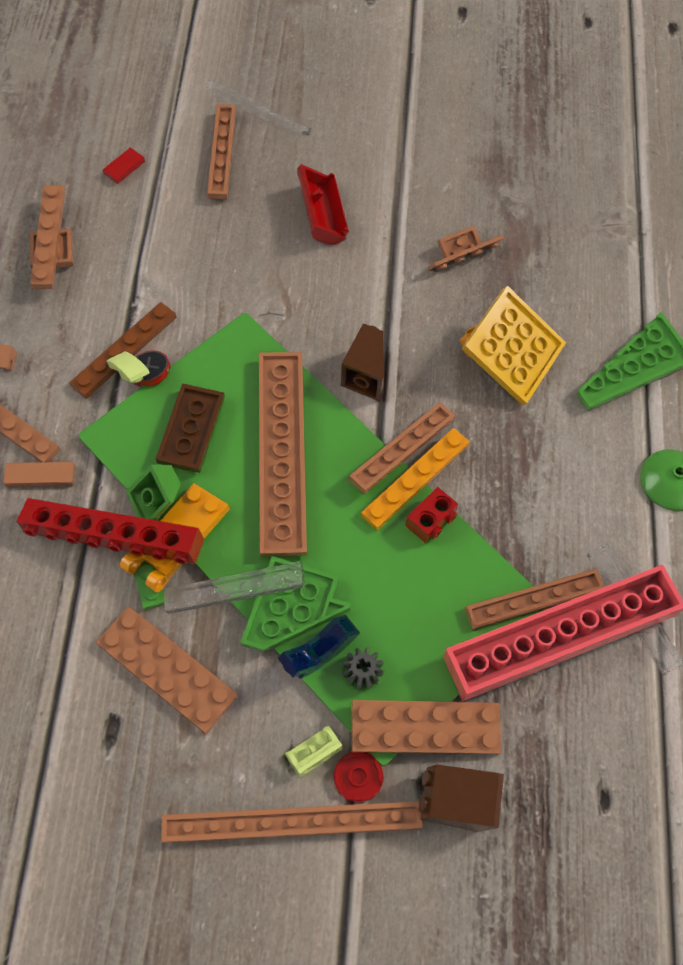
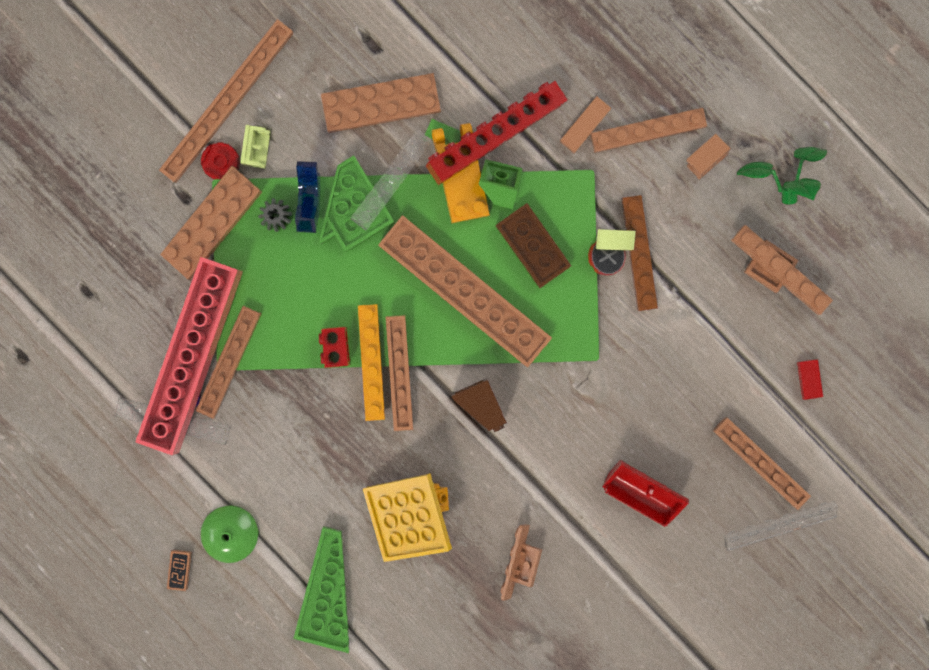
camera: 140 degrees right, 25 degrees up
reddish brown slope [419,764,504,832] -> none

